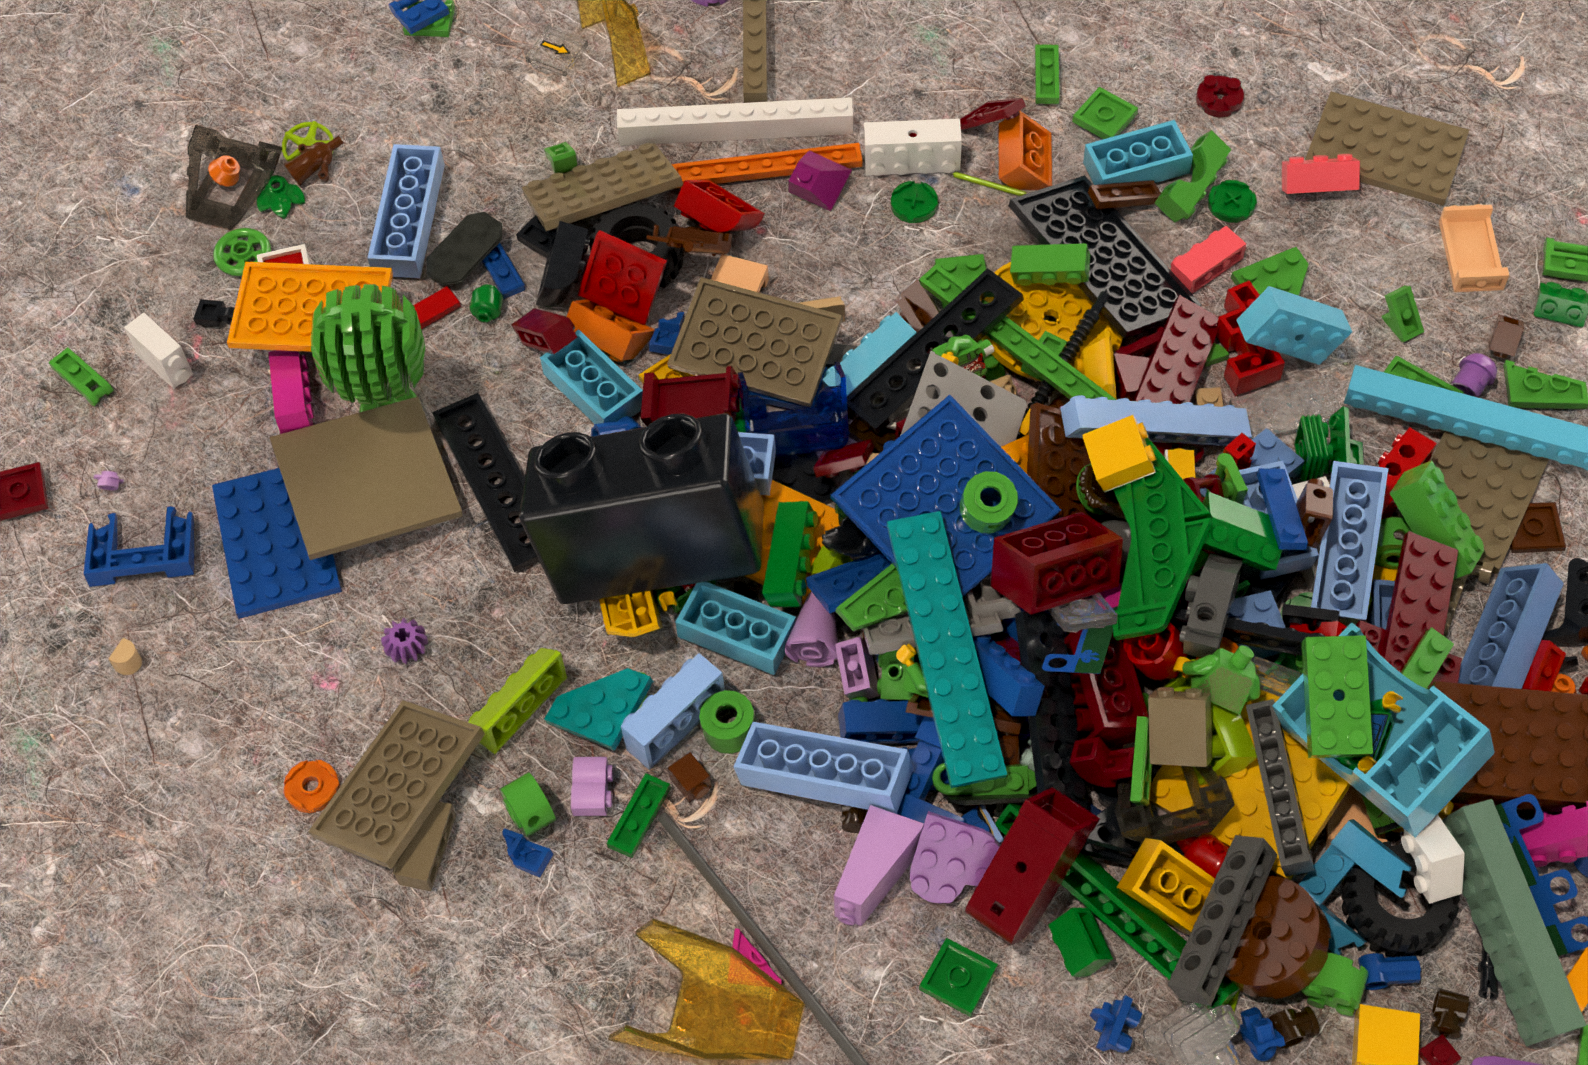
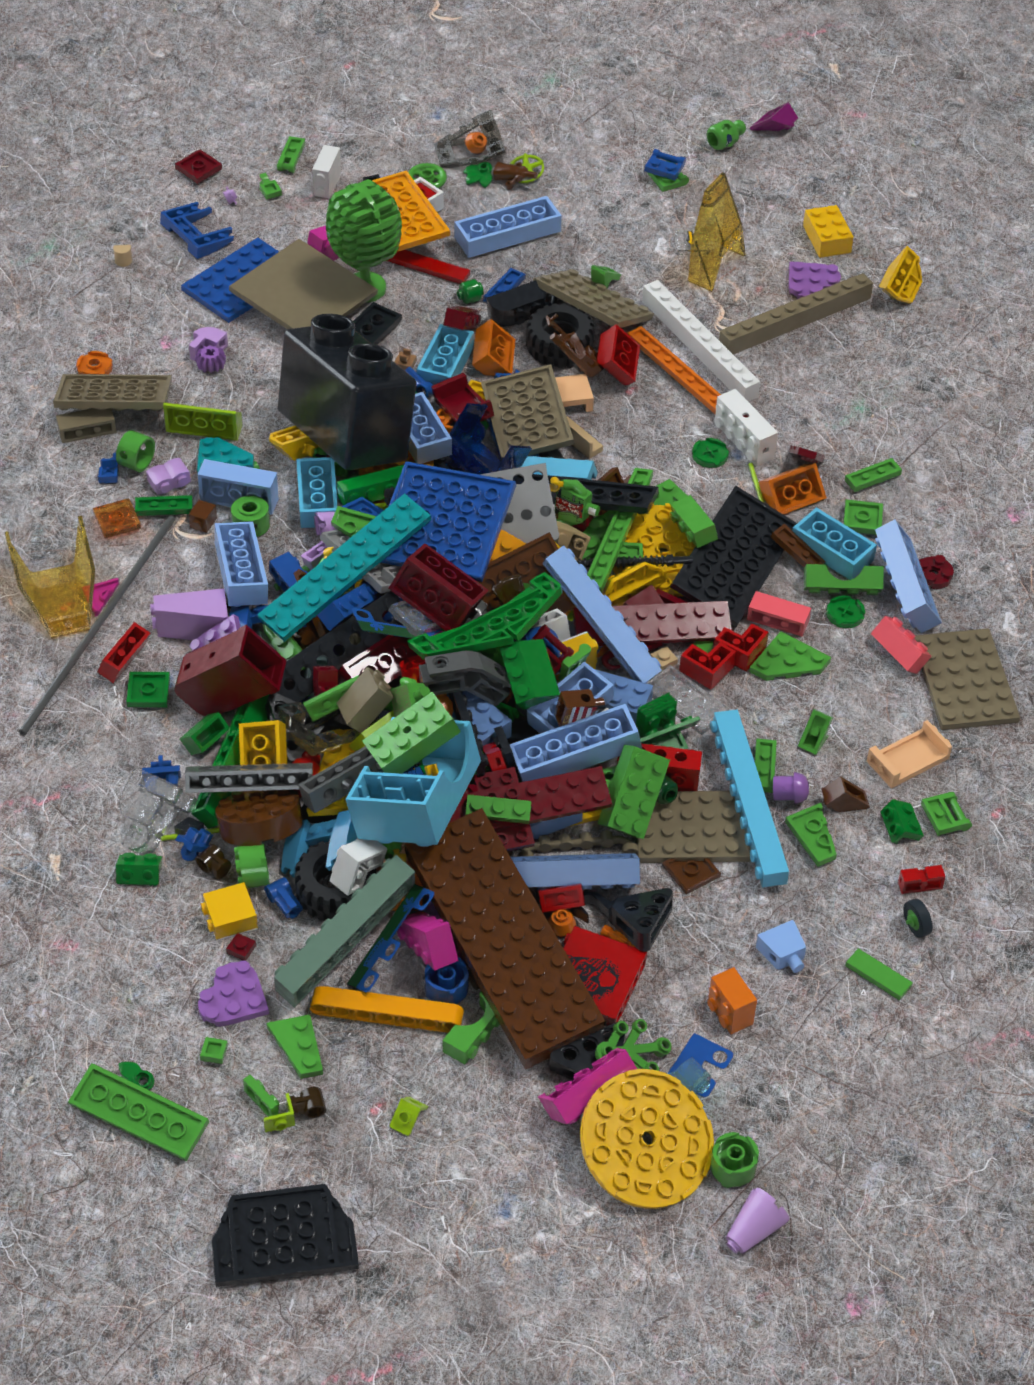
camera: 55 degrees right, 10 degrees down
pearl dark grey shield [426,212,502,286] -> none
red plate [578,230,667,325] -> none
magenta slope [788,150,852,212] -> none
bright green piece [960,471,1018,533] -> none
yellow piece [1082,415,1156,492] -> none
red piece [1223,433,1256,480] -> none
medium azure brick [1237,286,1352,365] -> none
blue plate [1257,468,1308,550] -> none
dark brown piece [1430,988,1469,1039] -> none
none -> clear orange plate [93,498,141,539]
none -> red brick [97,622,151,684]
none -> lavender brick [189,327,228,361]
none -> bright green plate [259,172,282,200]
none -> medium nougat tile [395,348,417,370]
none -> light blue brick [875,519,942,633]

